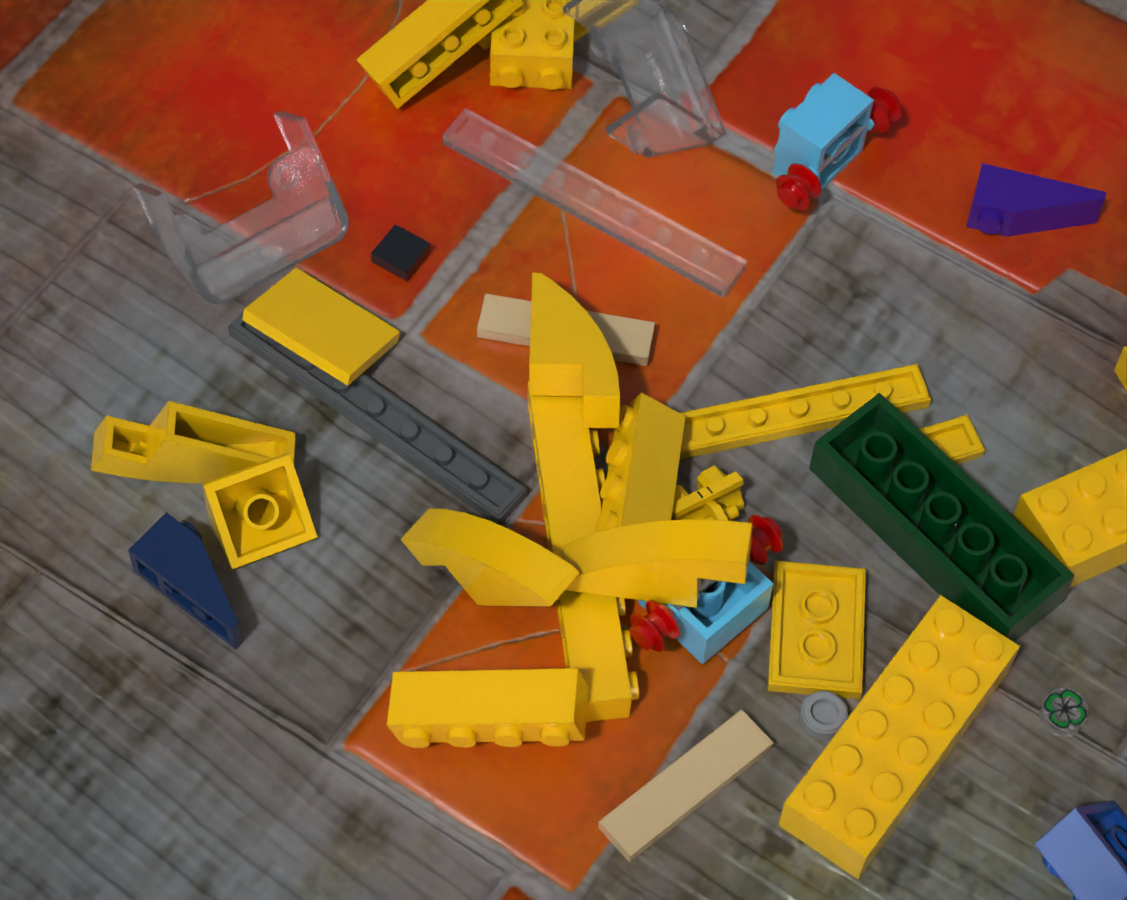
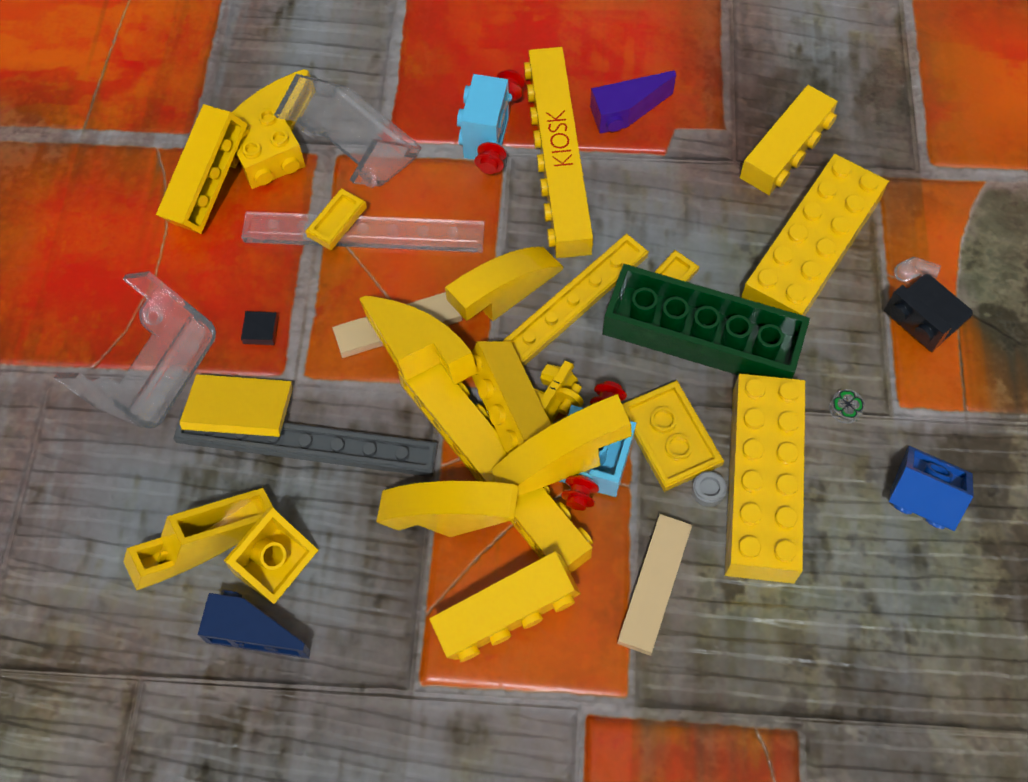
camera: 25 degrees left, 5 degrees up
none -> yellow tile [305,188,367,250]
none -> yellow slope [445,246,563,321]
none -> yellow brick [524,47,593,258]

